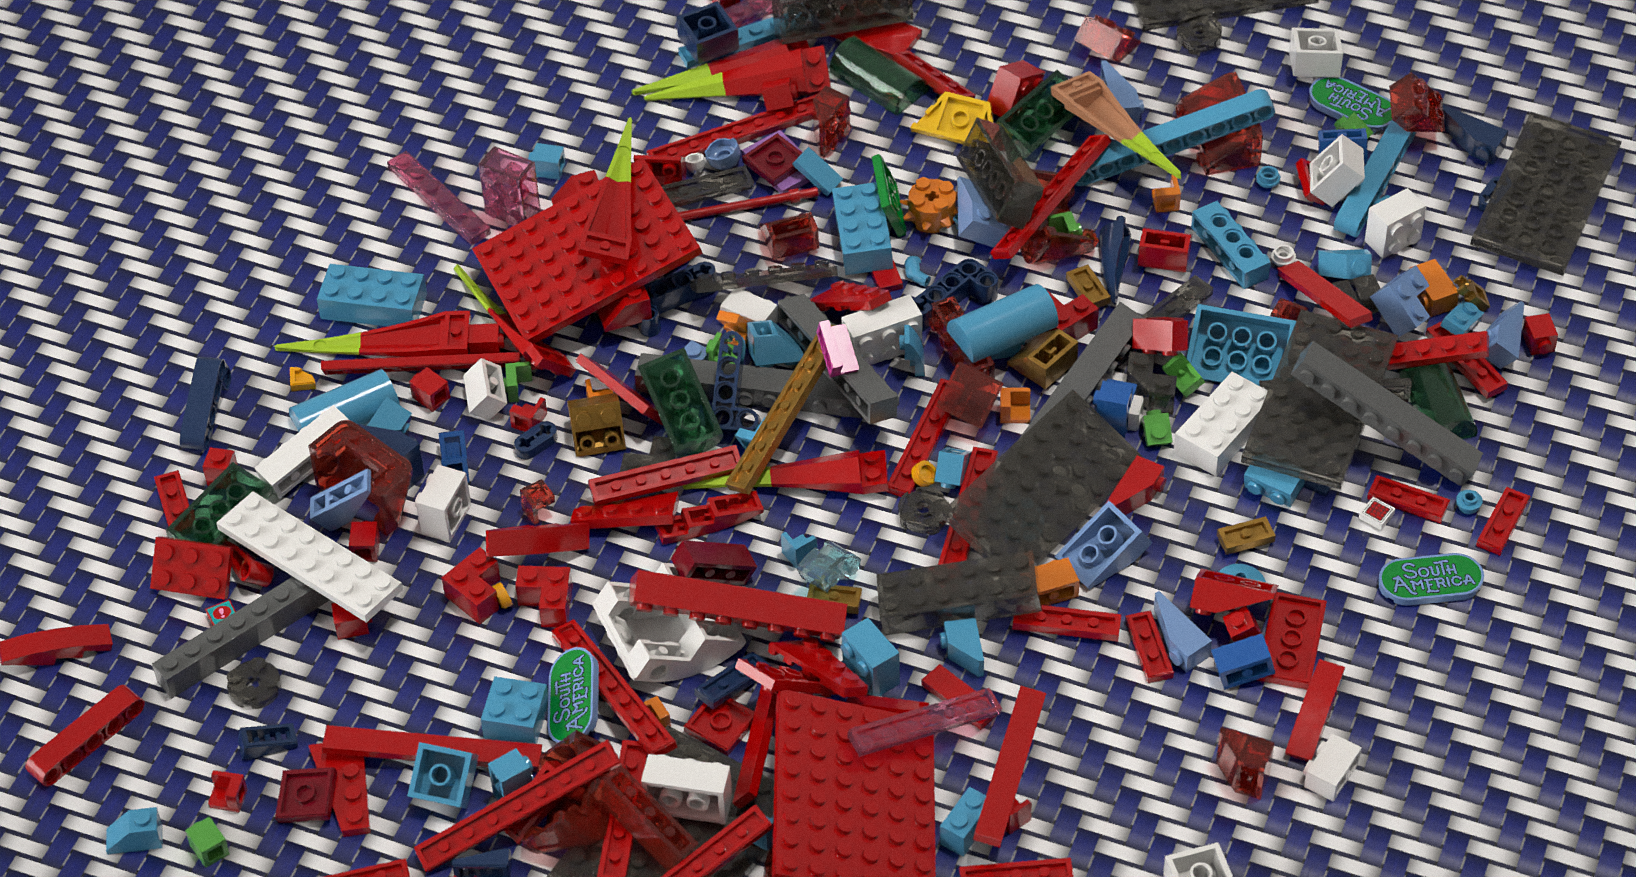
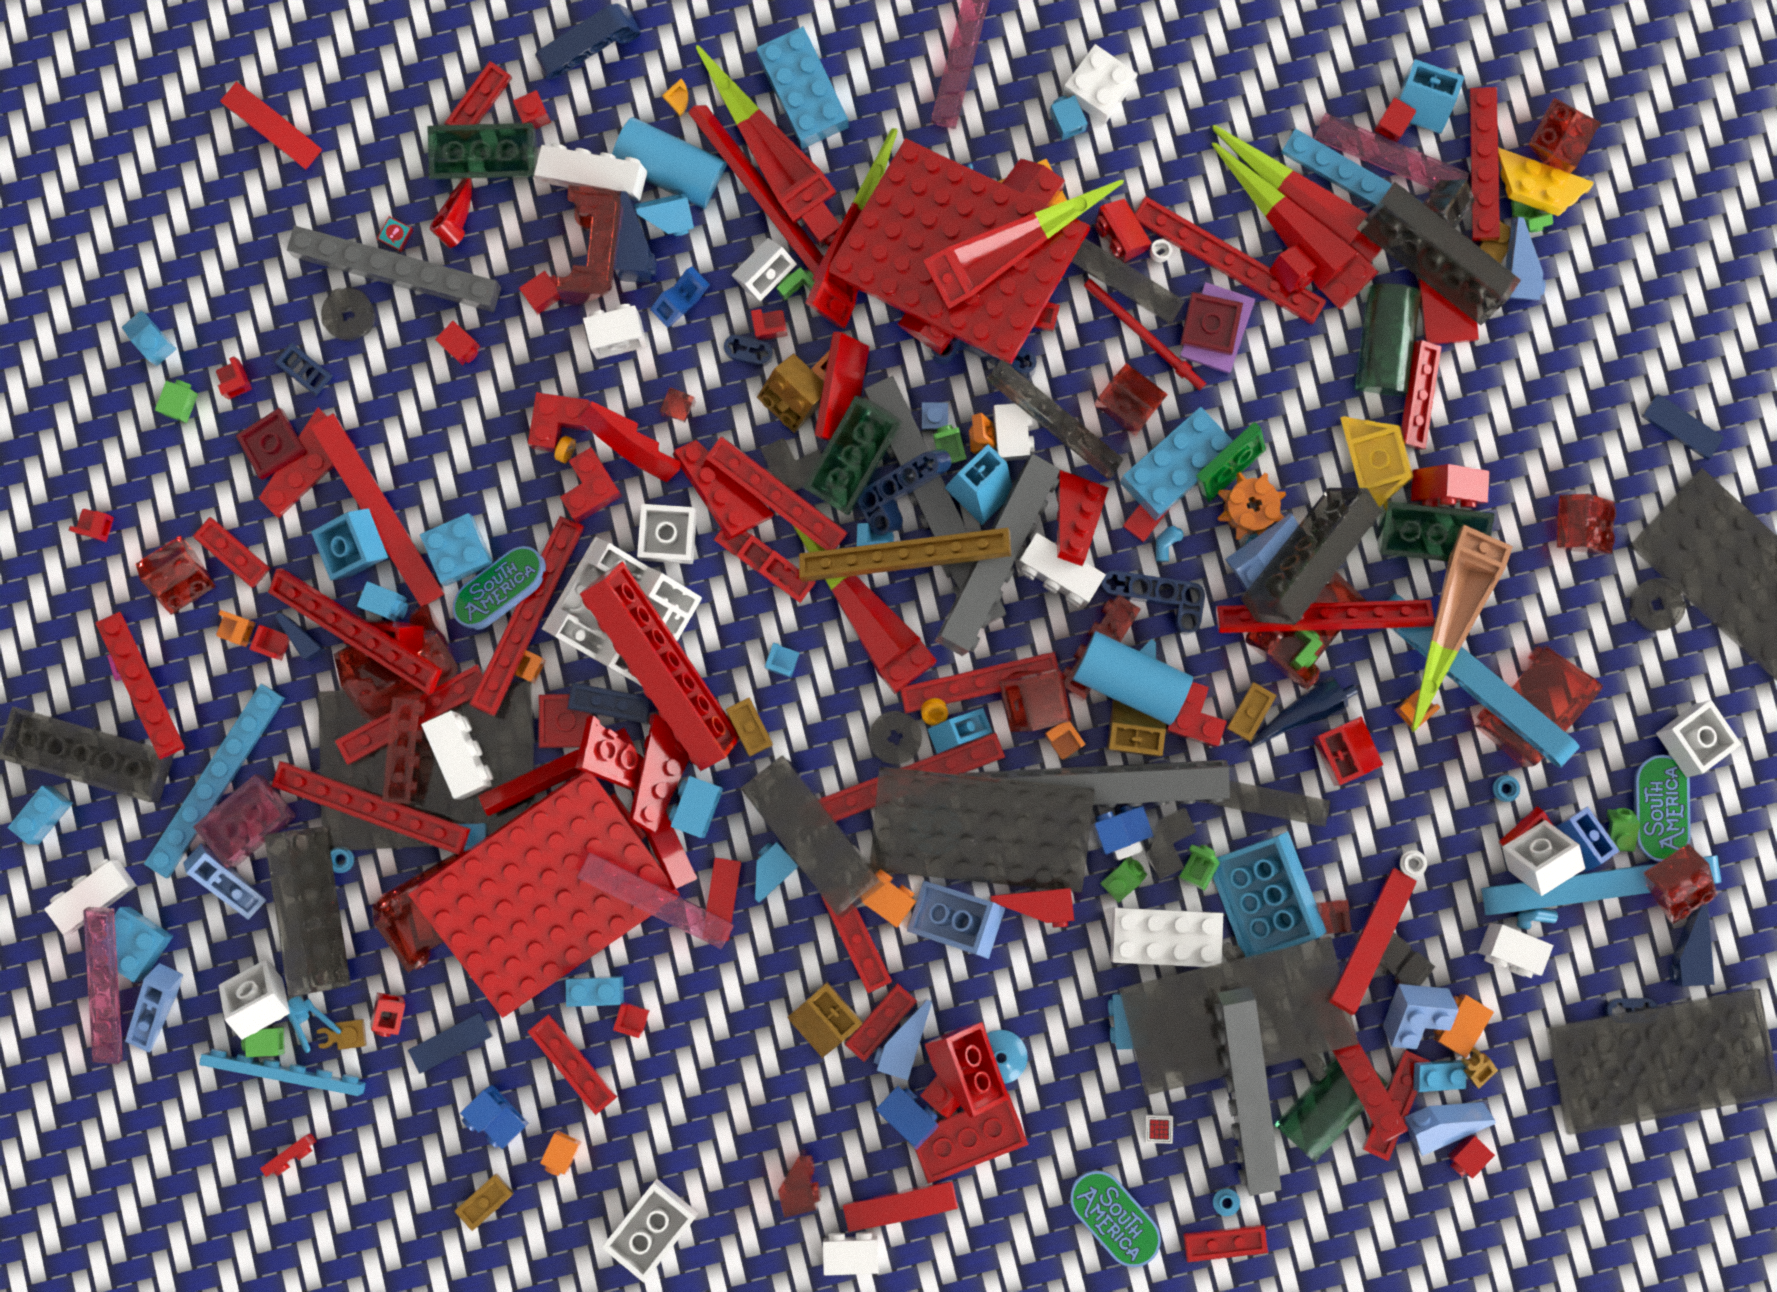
camera: 55 degrees right, 35 degrees up
red beam [25,685,145,787] -> none
red plate [150,536,233,600] -> none
white plate [216,492,403,623] -> none
medium blue slope [310,469,371,532] -> none
red brick [409,367,450,412] -> none
clear pink brick [478,146,541,226] -> none
dark red brick [671,540,757,585] -> none
dark blue brick [676,1,739,64] -> none
medium blue hair [705,138,741,170] -> none
dark azure tile [792,146,843,196] -> none
clear light blue brick [796,541,861,592] -> none
clear red slope [813,86,851,158] -> none
panel [816,320,859,377] -> none
dark azure slope [899,325,925,376] -> none
red tile [973,686,1046,848] -> none
medium blue slope [1100,60,1144,124] -> none
brick [1132,317,1188,356] -> none
dark azure brick [1191,201,1271,289] -> none
pearl gold plate [1217,516,1276,555] -> none
dark azure slope [1318,249,1372,279] -> none
red tile [1367,475,1450,523] -> none
none -> white brick [637,504,697,564]
none -> pearl gold slope [787,981,863,1058]
none -> white brick [1063,44,1138,125]

